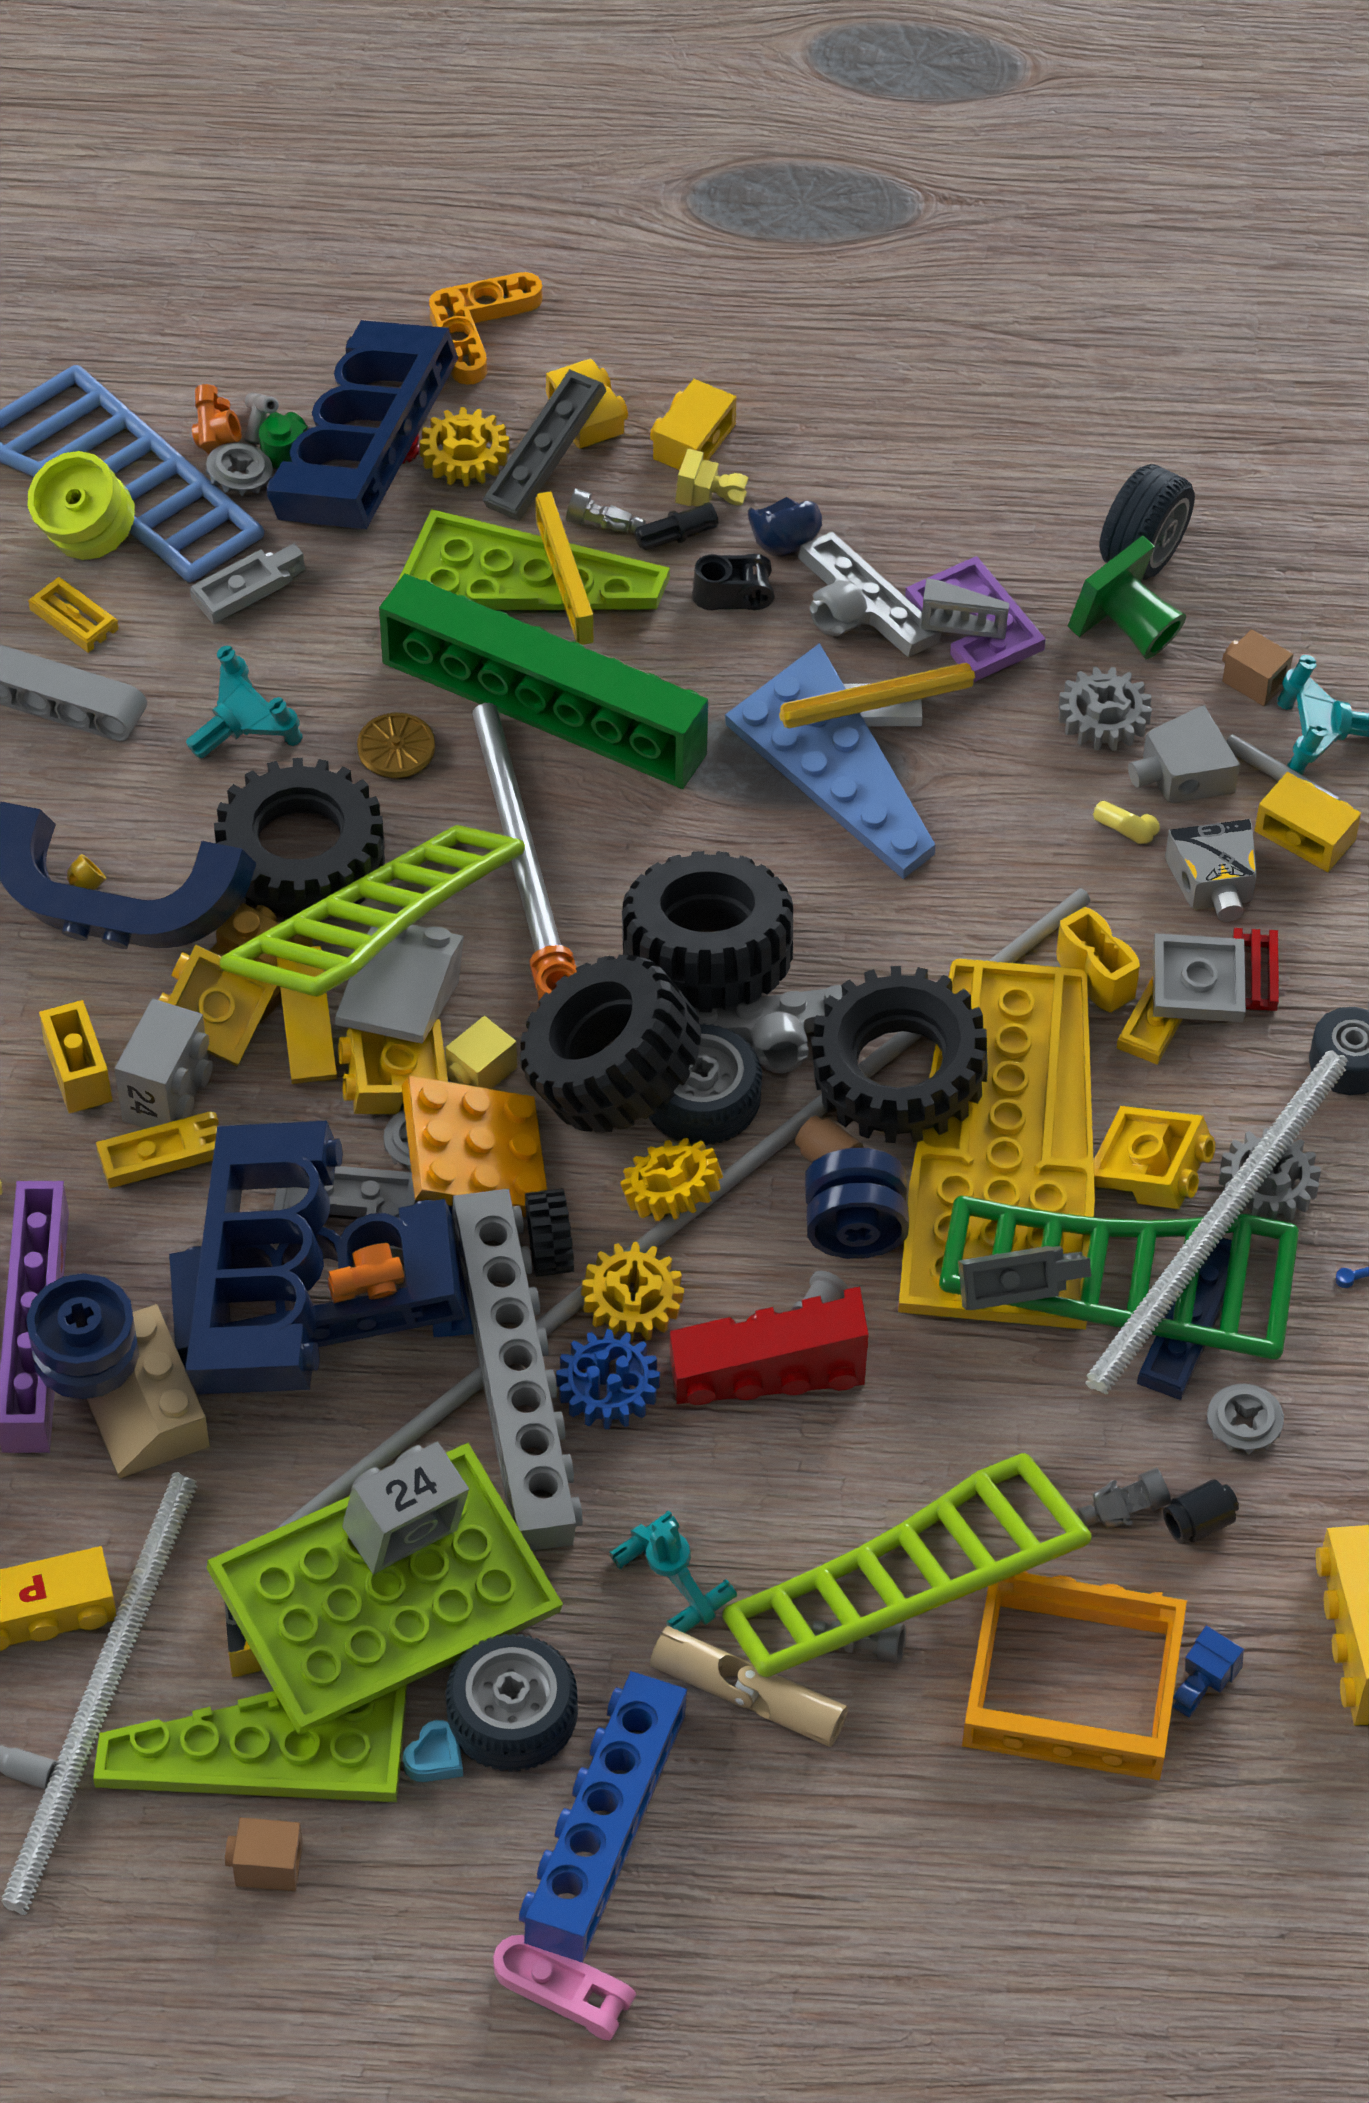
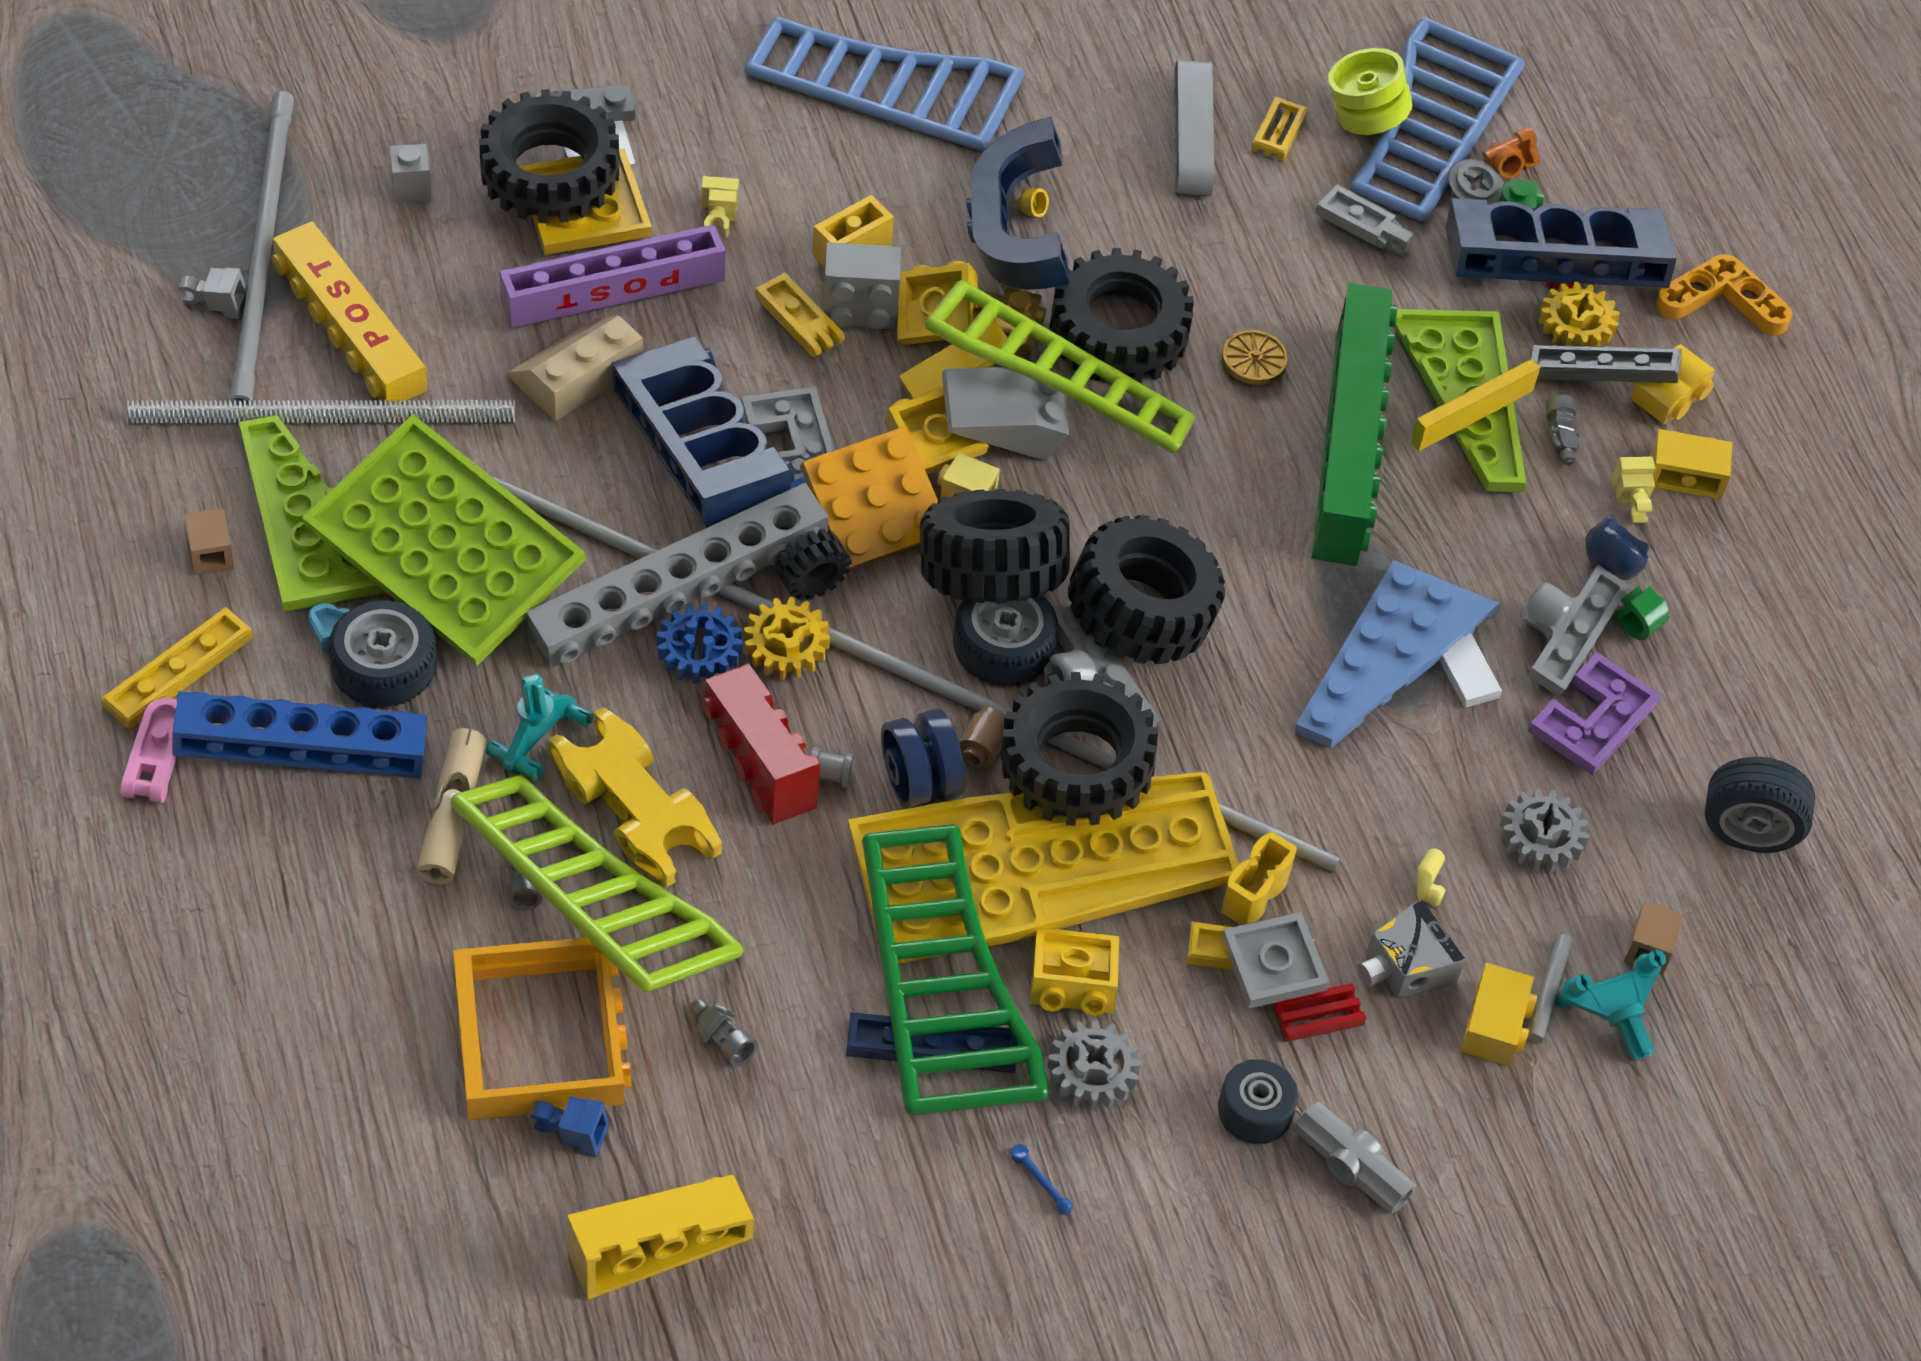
camera: 65 degrees right, 0 degrees up
dark blue wheel [26,1273,139,1400] -> none
dark blue fence [185,1120,343,1395] -> none
teal axle [186,645,303,758] -> none
light grey piece [244,392,279,445] -> none
orange plate [327,1243,404,1303] -> none
light grey brick [342,1441,469,1574] -> none
flat silver piece [472,703,577,1008] -> none
yellow gear [620,1138,723,1221] -> none
black axle [635,502,718,550] -> none
black piece [692,554,775,611] -> none
yellow axle [779,663,975,729] -> none
light grey slope [920,579,1009,639] -> none
dark grey hinge [958,1246,1091,1310] -> none
green plant [1067,536,1187,659] -> none
white axle [1085,1050,1348,1394] -> none
light grey torso [1128,705,1240,803] -> none
black brick [1163,1479,1239,1543] -> none
light grey gear [1206,1384,1284,1455] -> none
none -> yellow tile [101,607,253,730]
none -> yellow piece [547,707,722,888]
none -> green plate [1613,586,1669,640]

